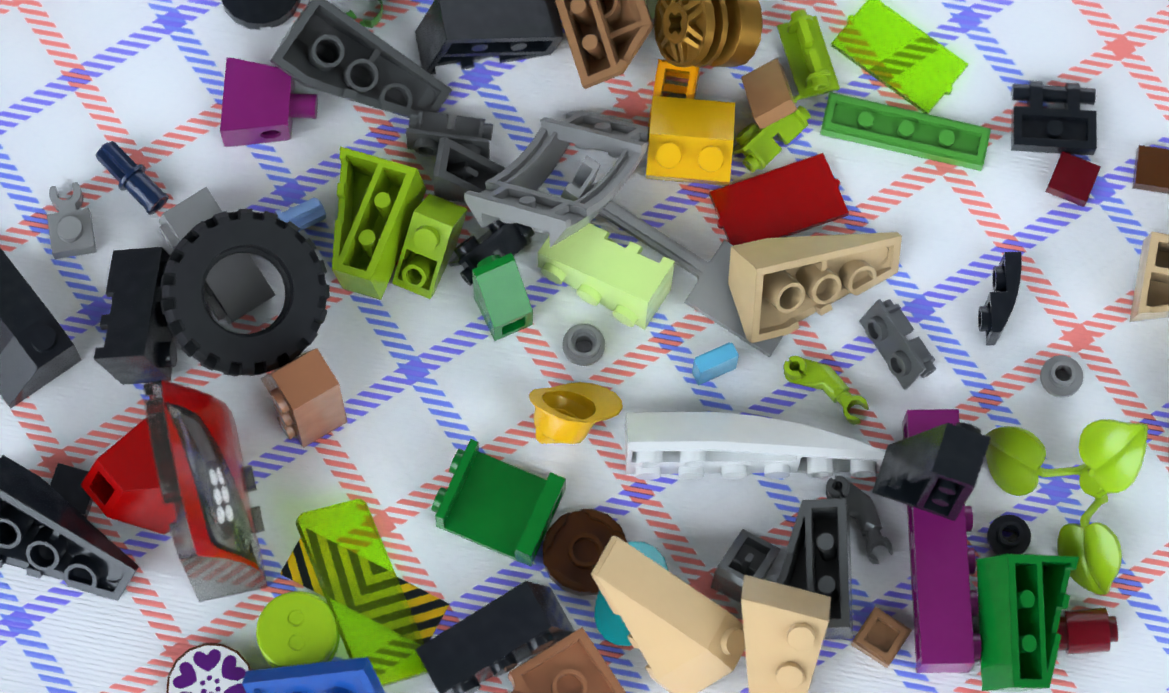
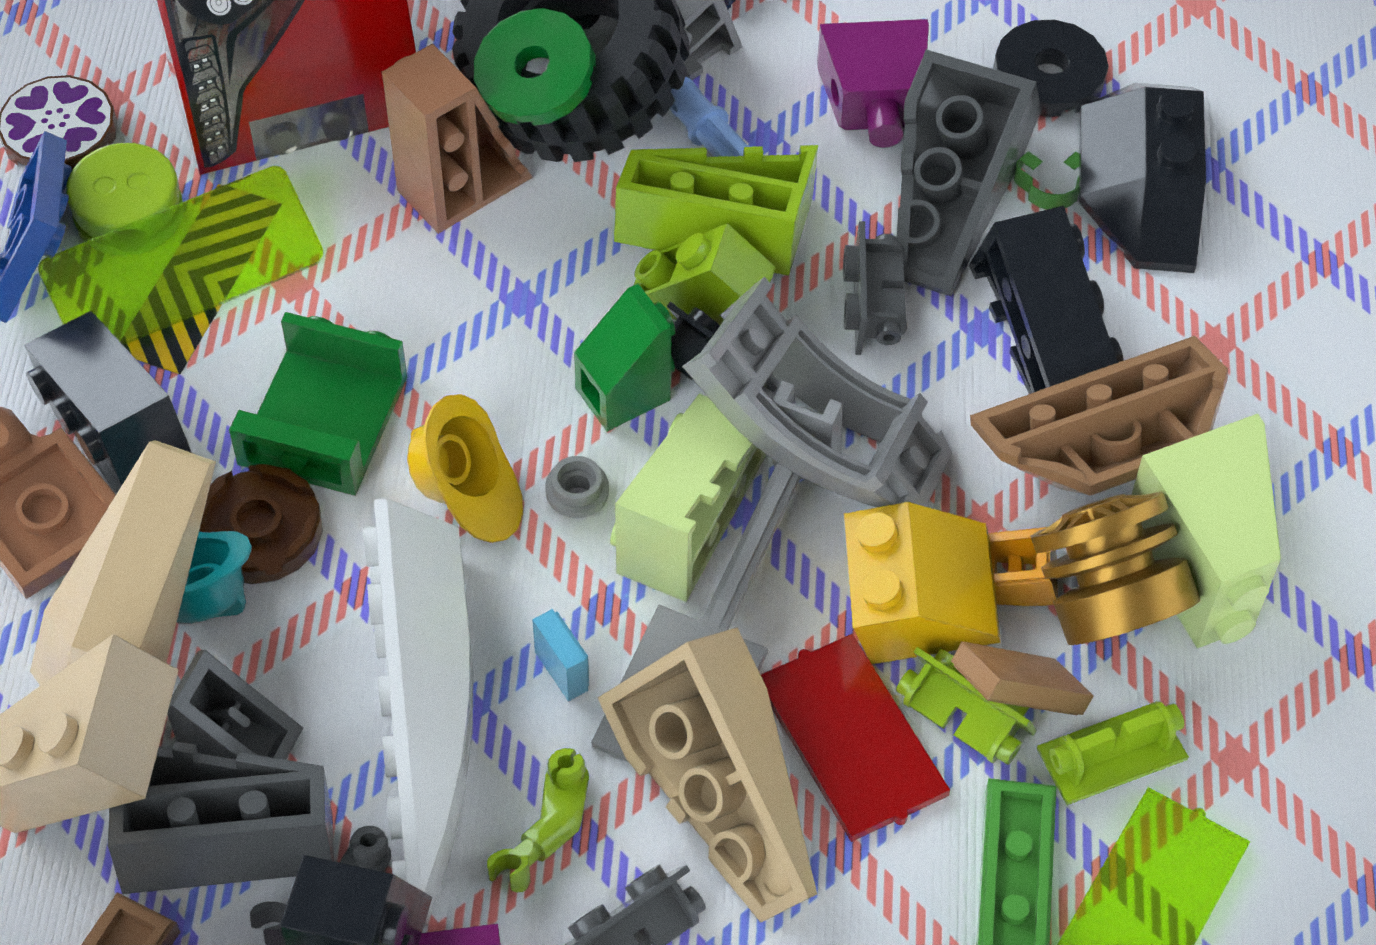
camera: 85 degrees right, 15 degrees down
dark grey slope [433,137,505,203] -> none
none -> green tile [474,8,595,126]

